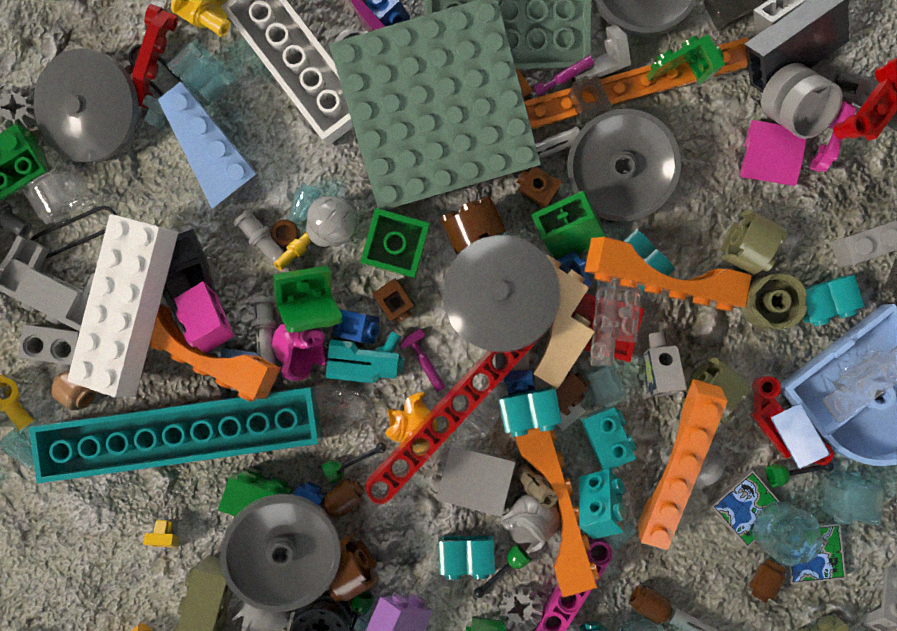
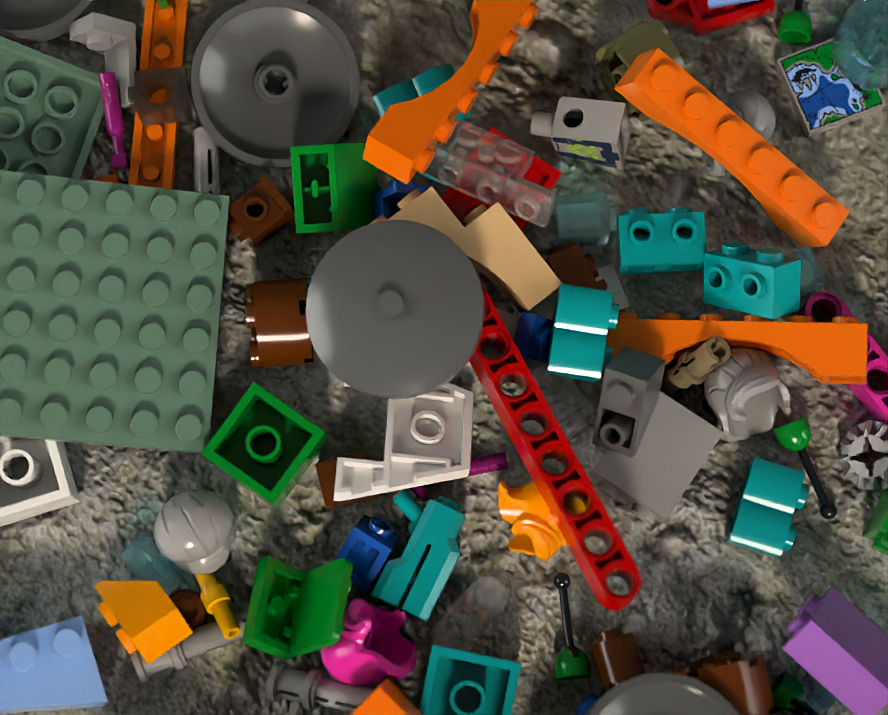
camera: 70 degrees left, 10 degrees down
none -> light orange slope [94,581,193,664]
none -> white wing [333,382,474,501]
none -> dark grey slope [592,347,666,458]

